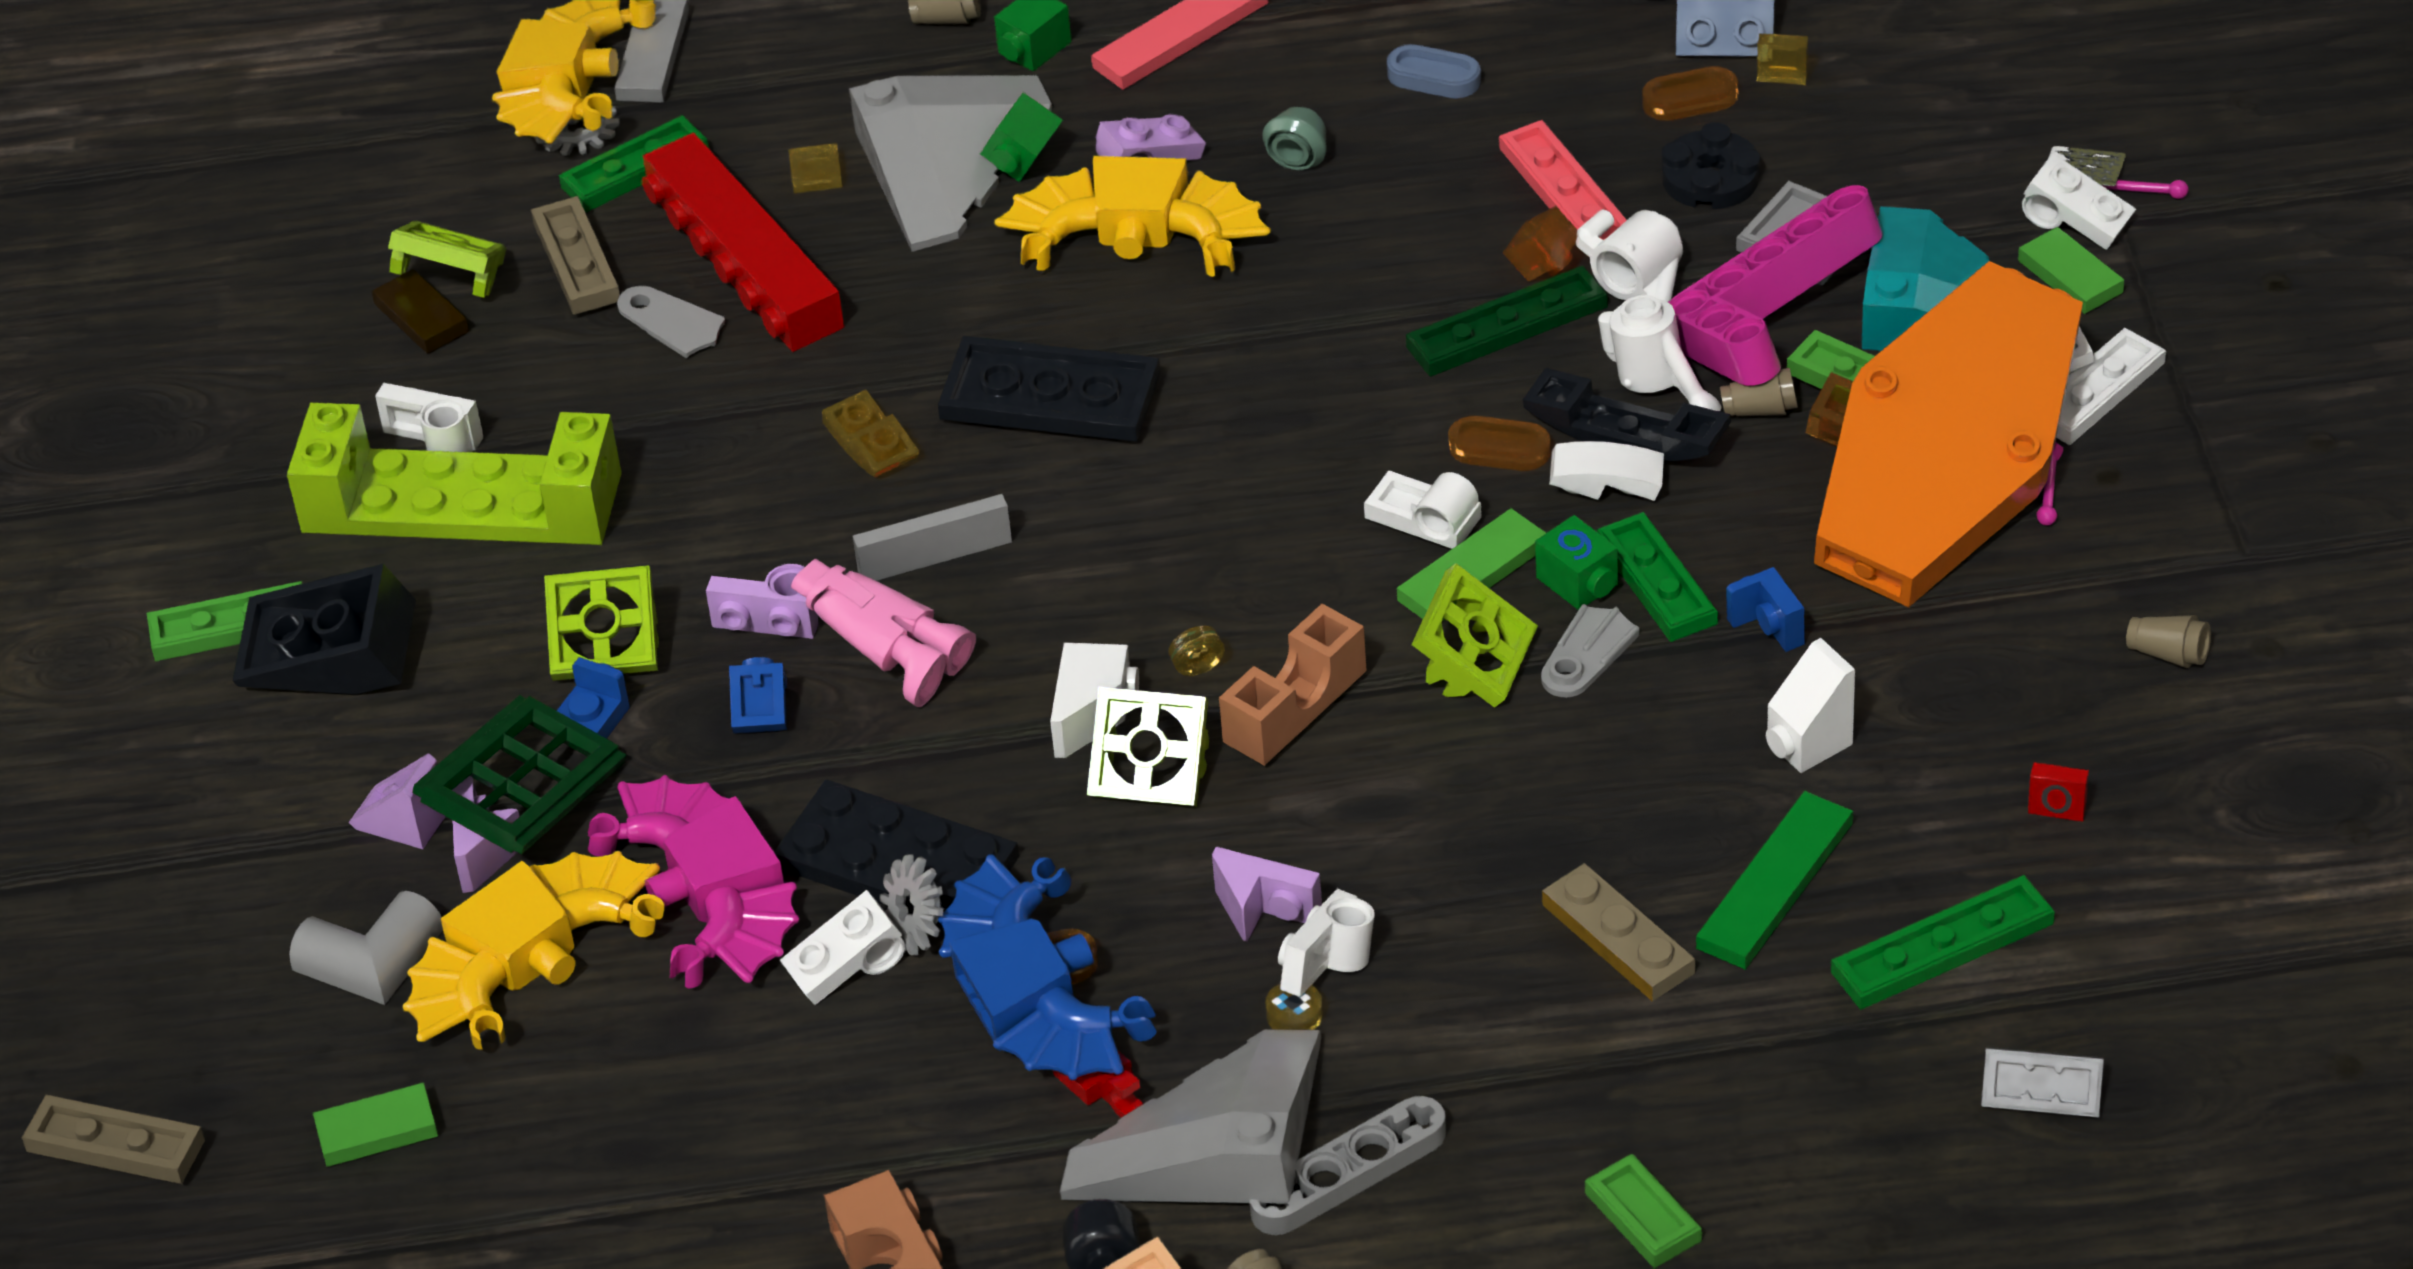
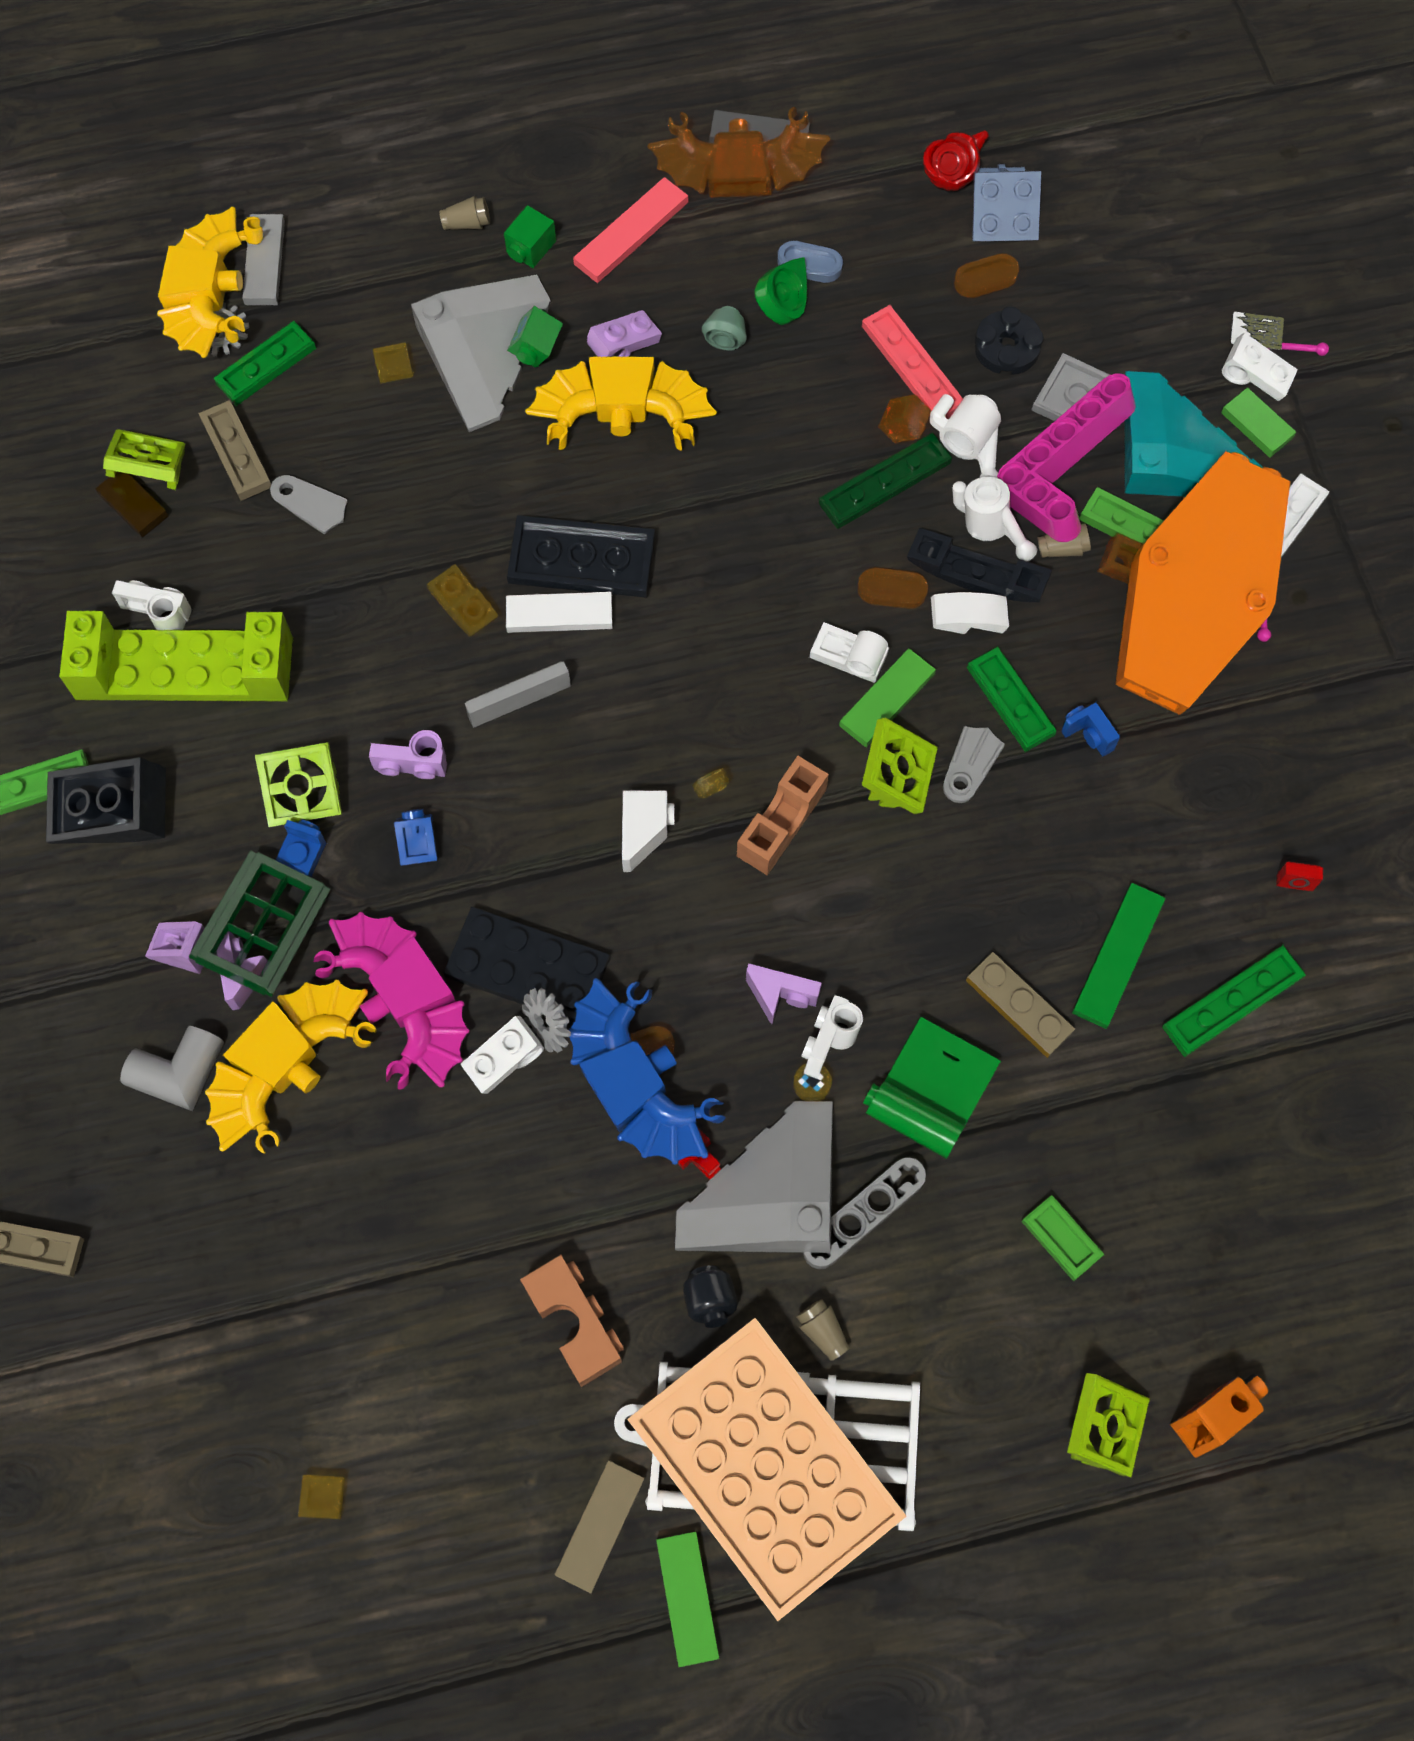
camera: 10 degrees left, 25 degrees up
bright green tile [313,1082,438,1167] -> none
red brick [642,132,844,352] -> none
bright pink piece [791,559,976,707] -> none
piece [1087,687,1209,807] -> none
green brick [1535,515,1618,610] -> none
clear yellow tile [1757,33,1808,85] -> none
white slope [1766,638,1855,773] -> none
plate [1982,1047,2104,1117] -> none
dark tan cone [2126,615,2211,668] -> none
none -> white tile [506,592,613,633]
none -> green piece [755,257,807,325]
none -> green door [863,1017,1001,1159]

